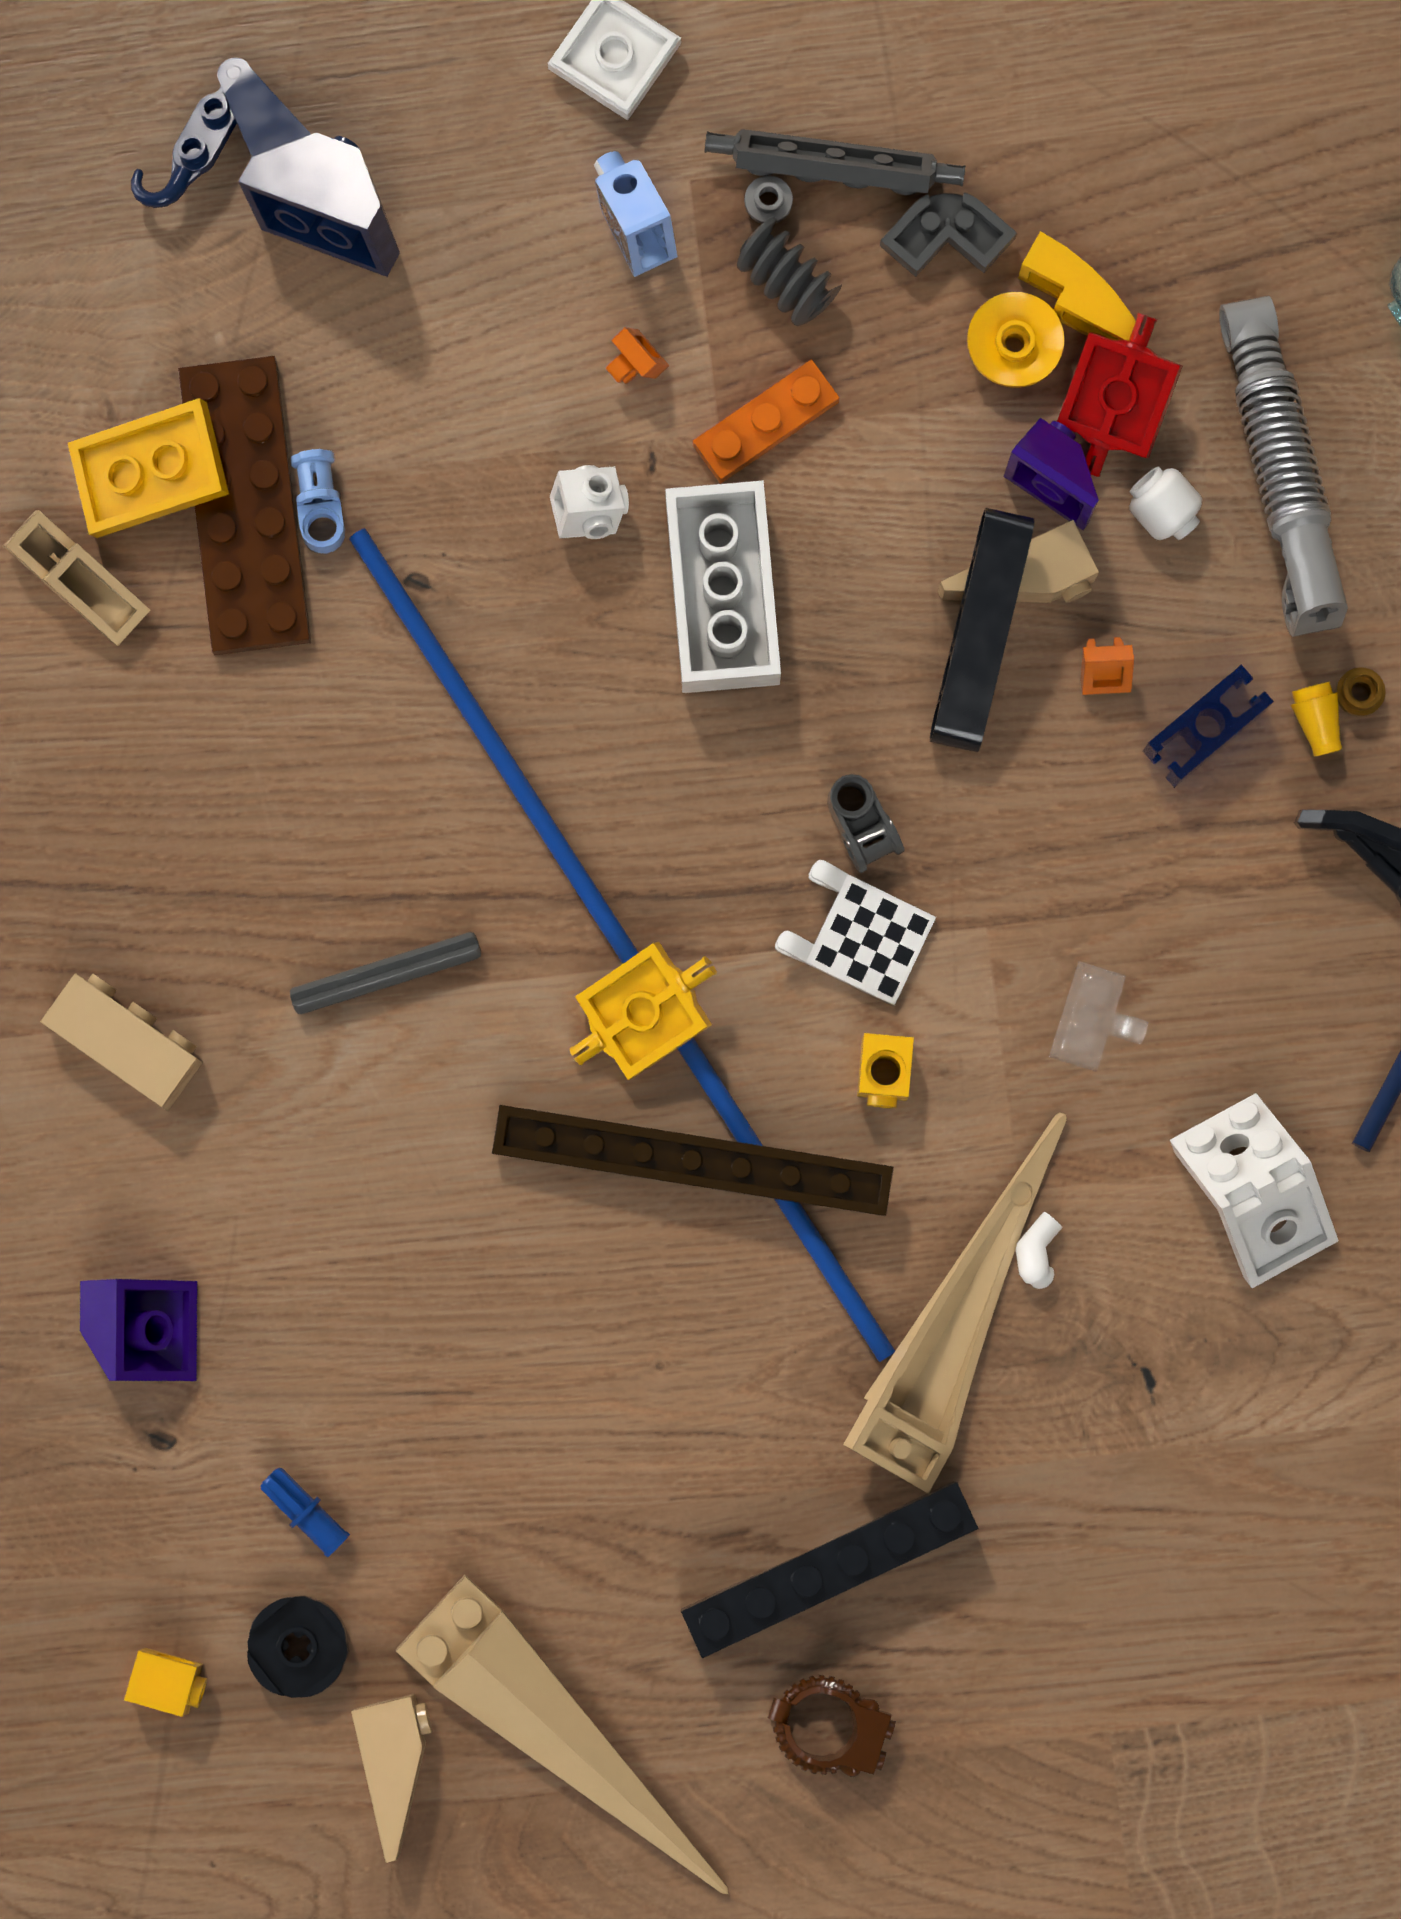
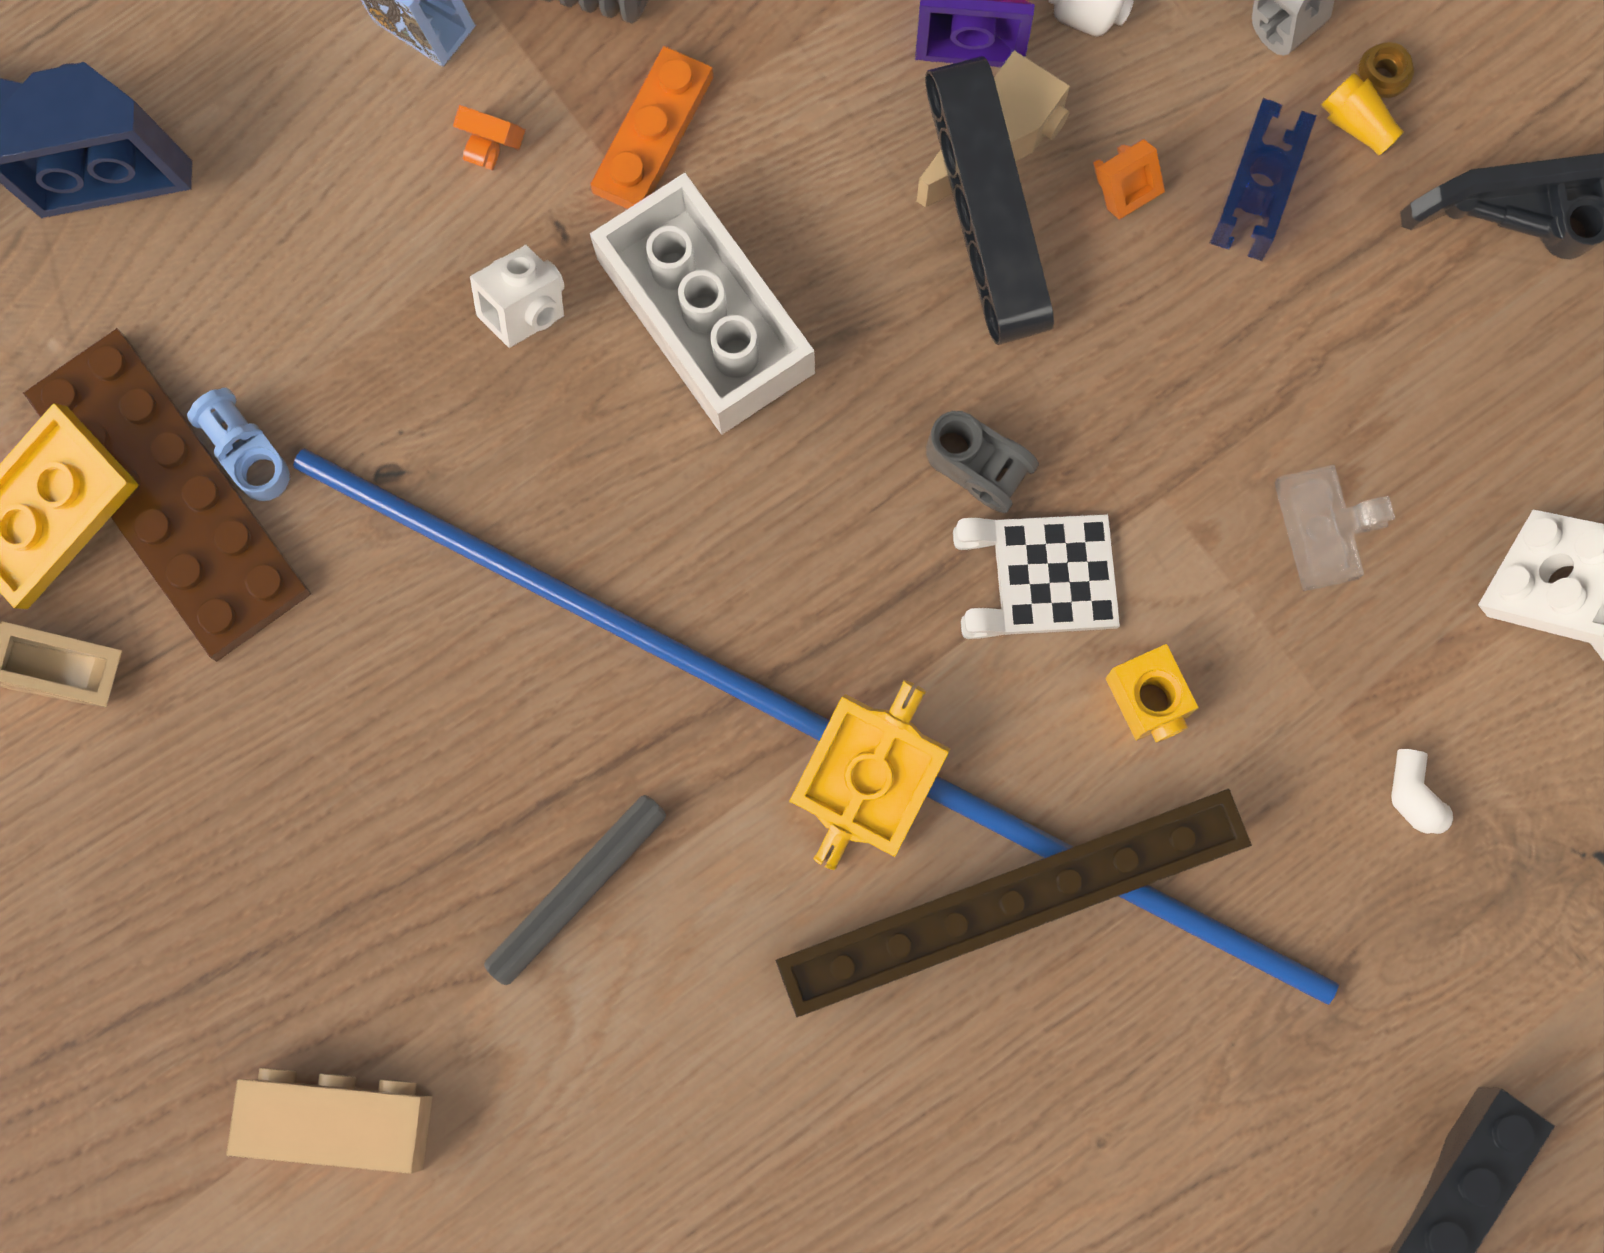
camera: 25 degrees left, 5 degrees down
tan plate [843,1112,1067,1494] -> none

